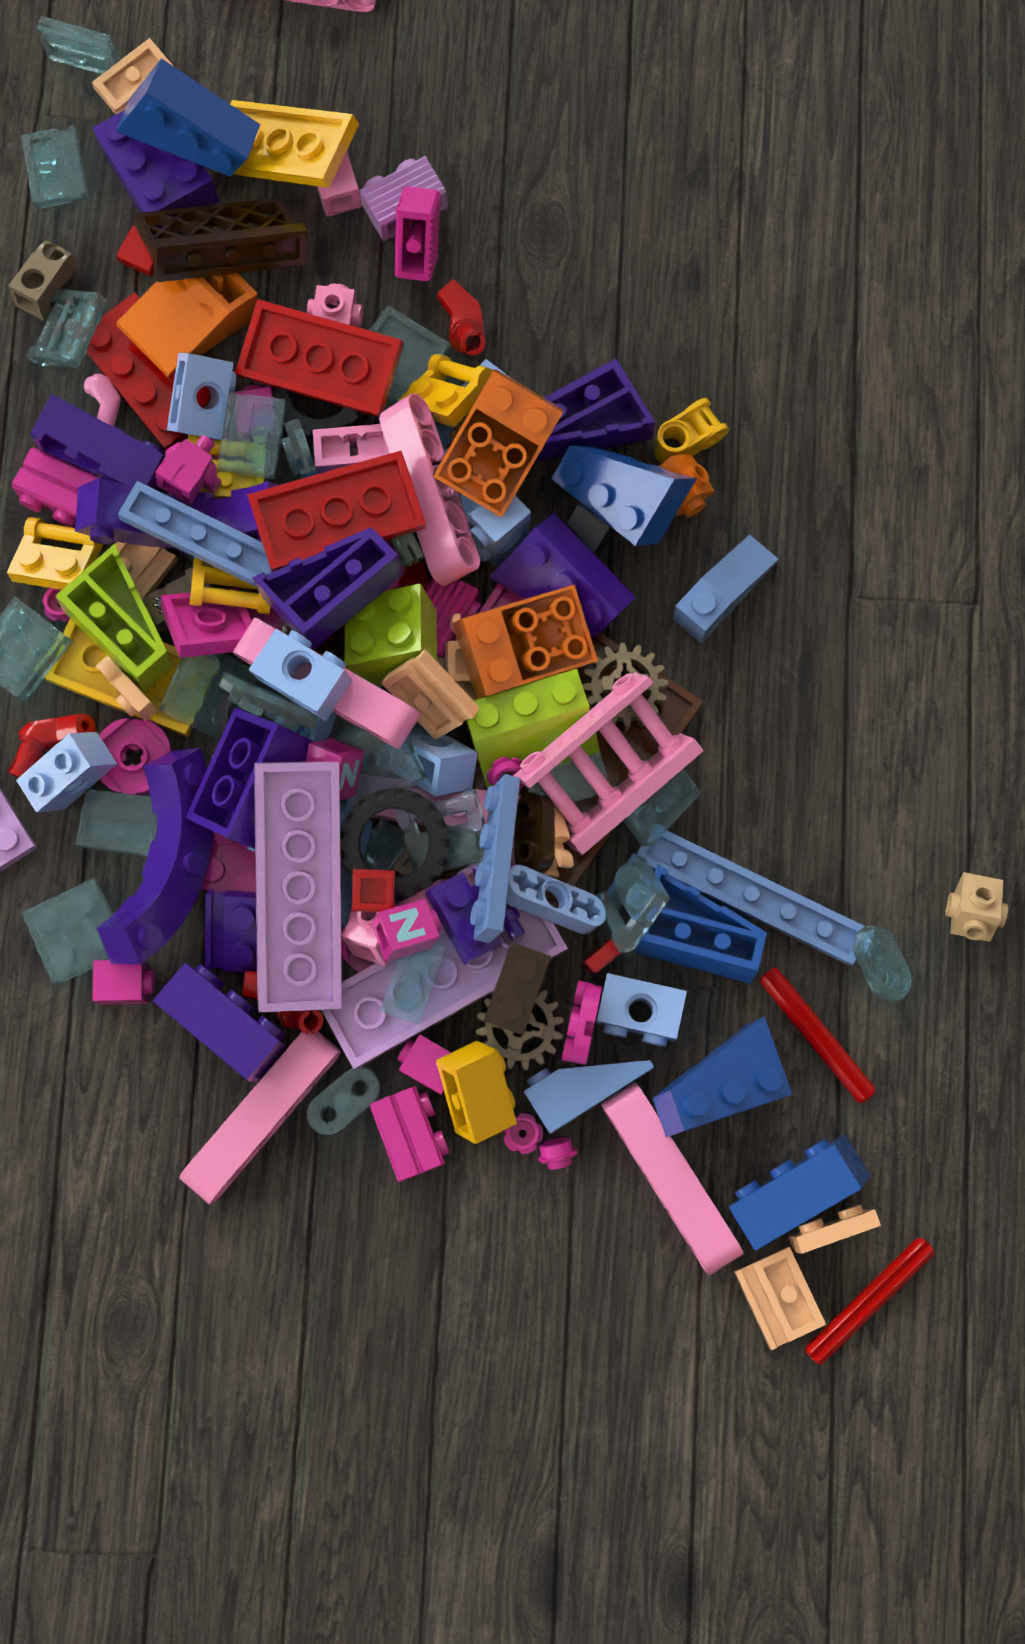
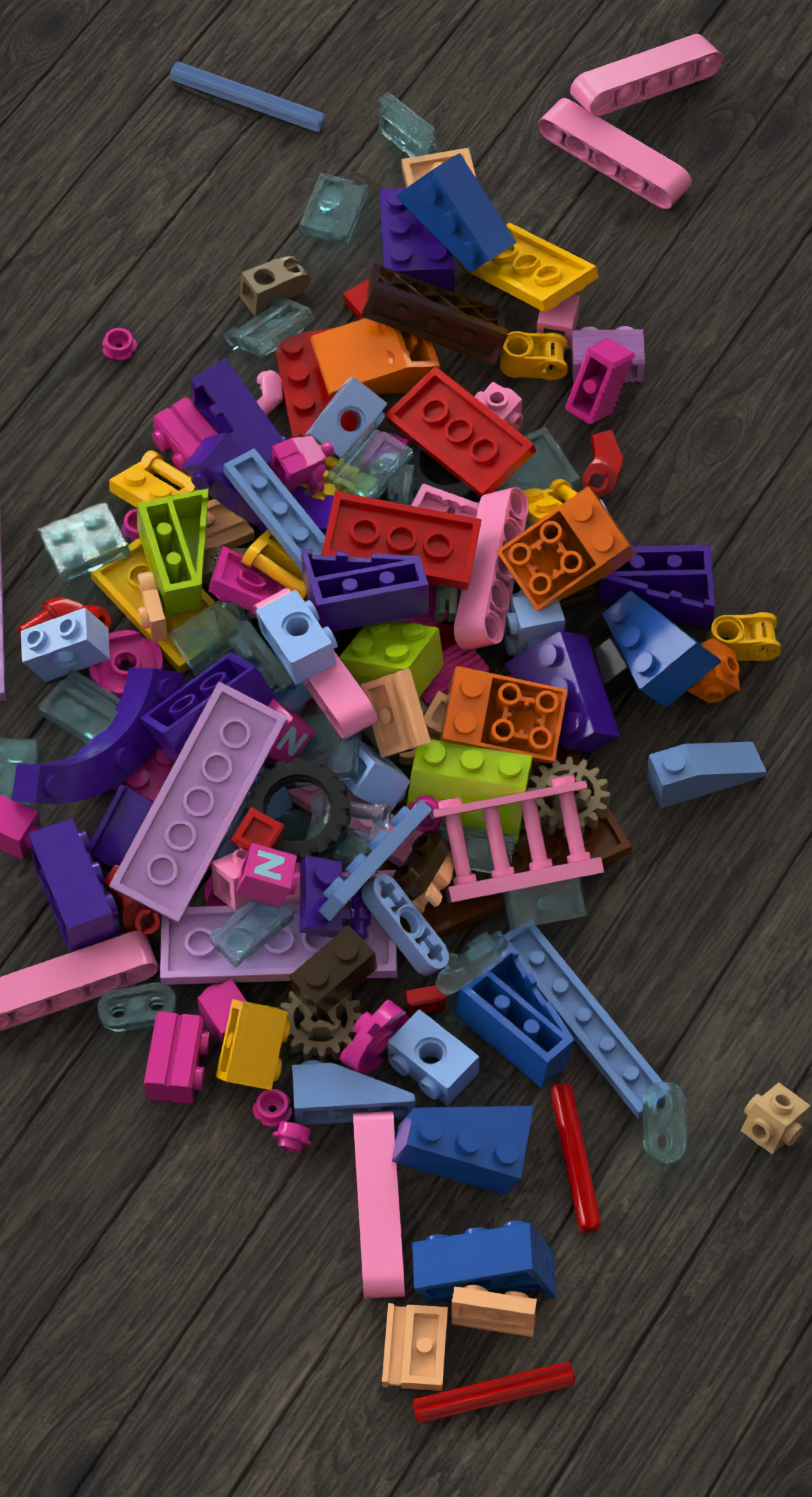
camera: 25 degrees right, 20 degrees down
none -> yellow piece [500,331,568,380]

